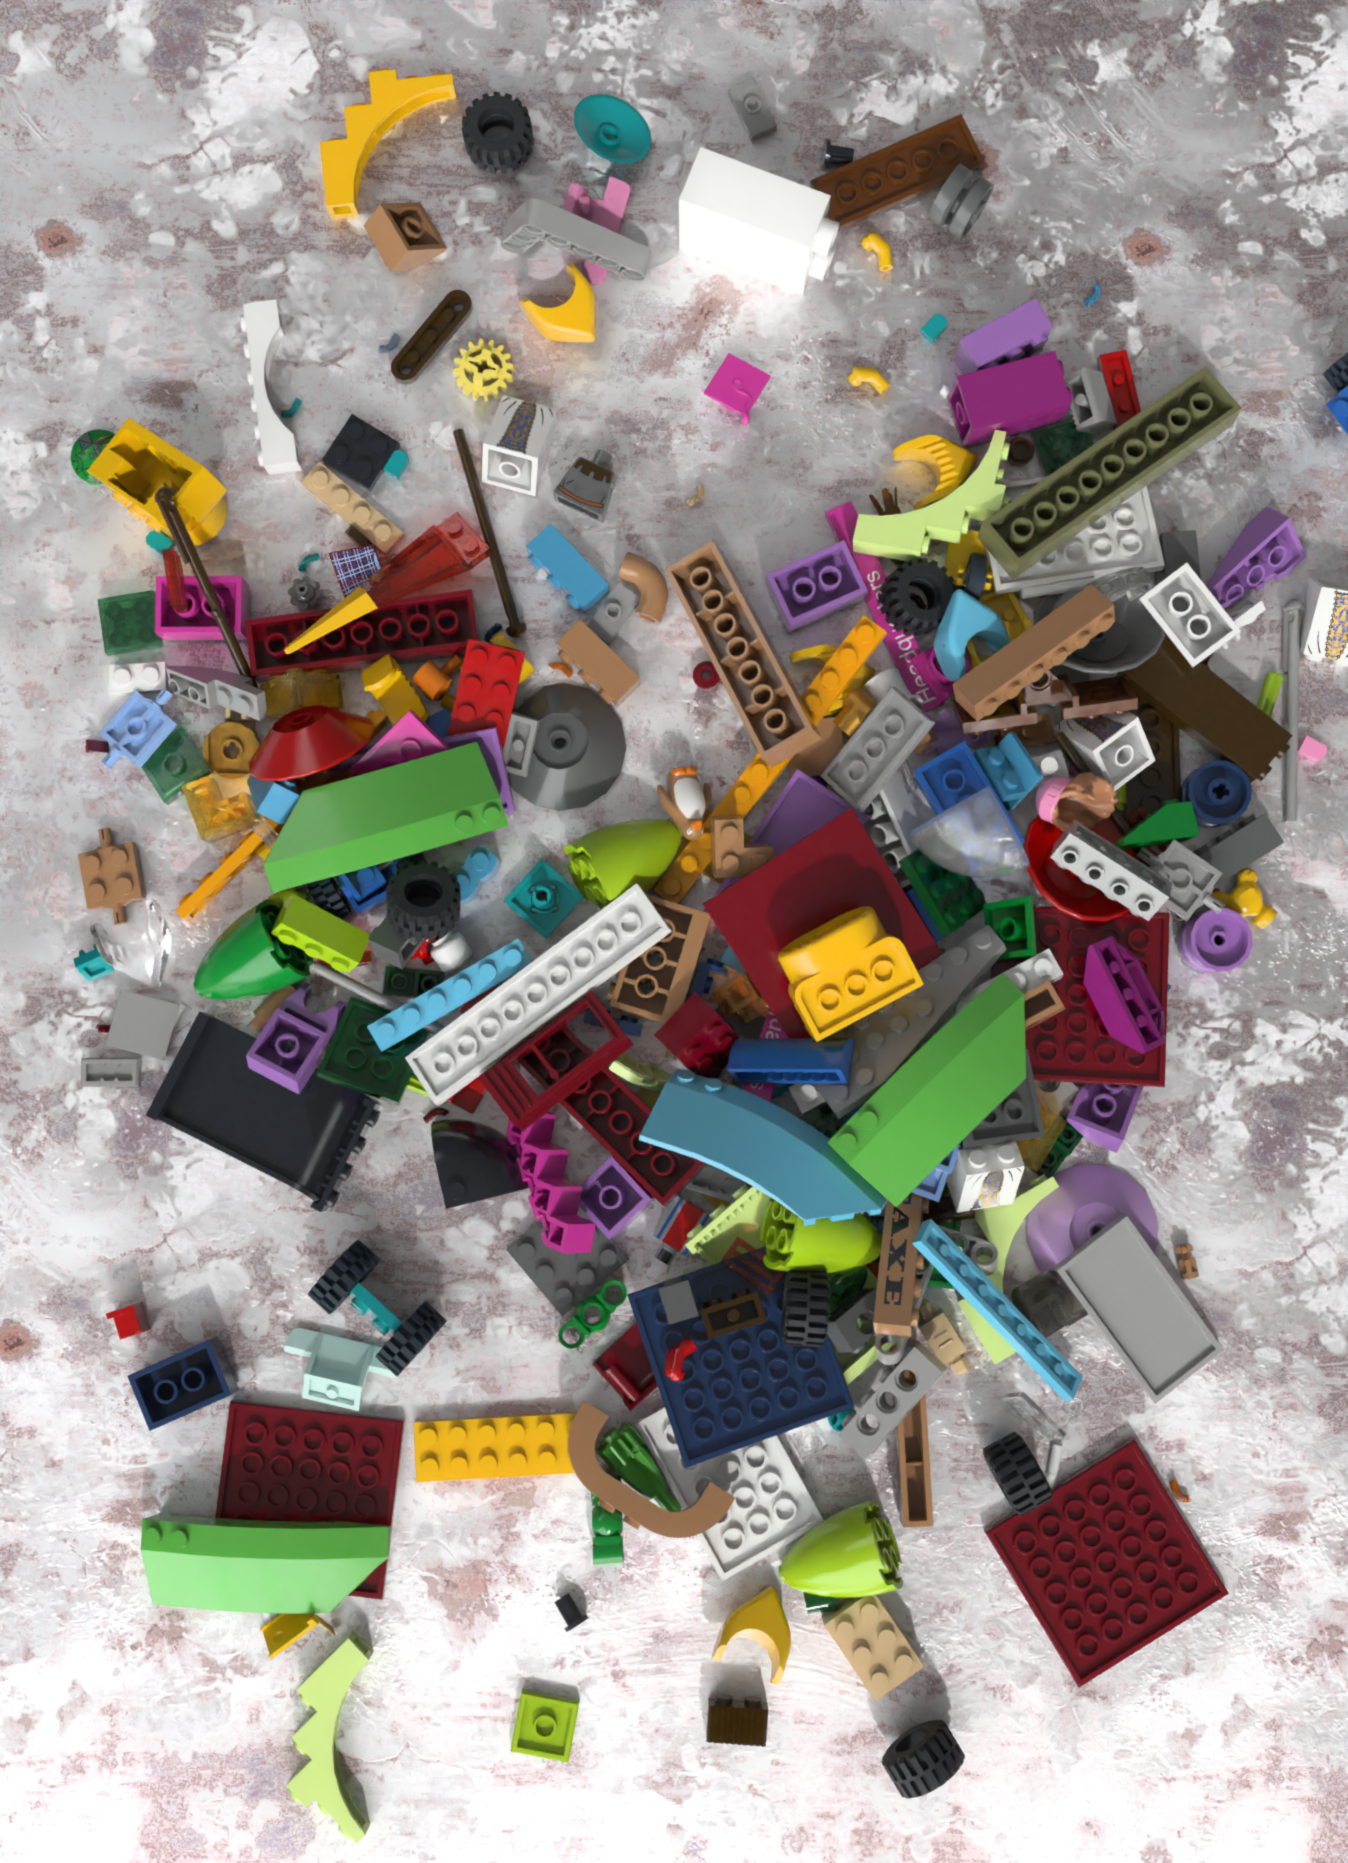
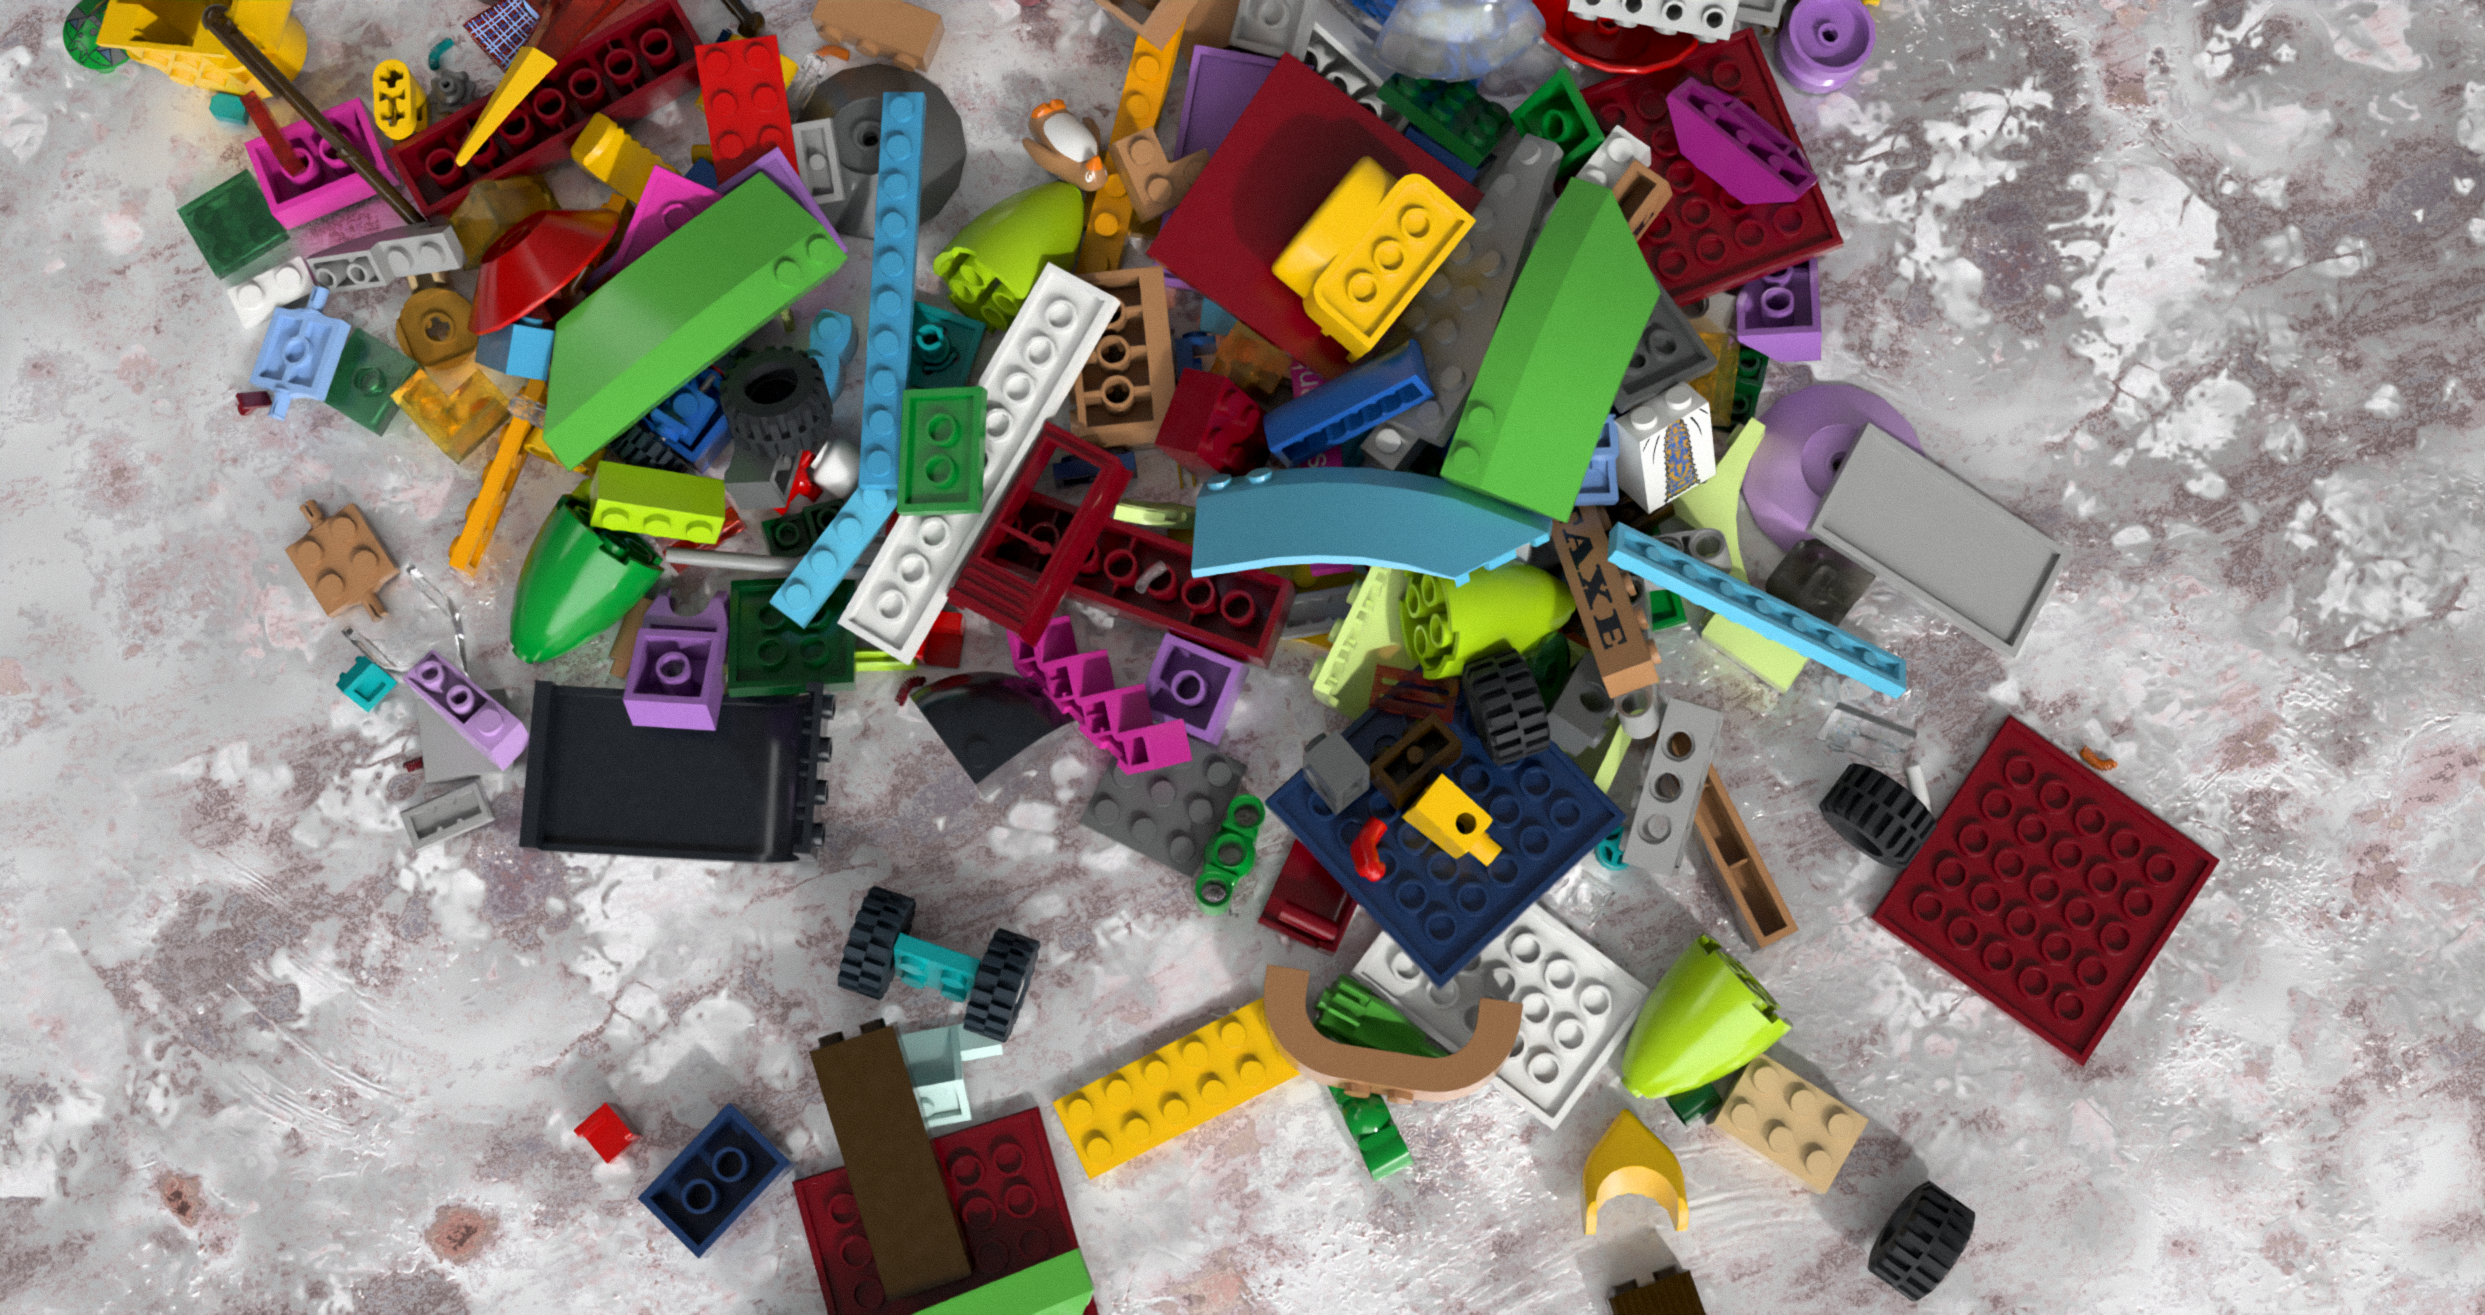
camera: 25 degrees left, 5 degrees down
orange piece [412,654,463,701] -> none
black piece [554,1593,589,1633] -> none
torso [653,1195,712,1265] -> none
tan piece [918,1298,969,1376] -> none
medium nougat piece [1175,1243,1199,1279] -> none
none -> yellow connector [373,59,432,146]
none -> lavender slope [402,649,530,771]
none -> dark brown brick [809,1017,975,1302]
none -> dark azure plate [858,92,927,490]
none -> green plate [897,386,988,516]
none -> clear leg [1135,560,1169,593]
none -> yellow torso [1402,774,1503,866]

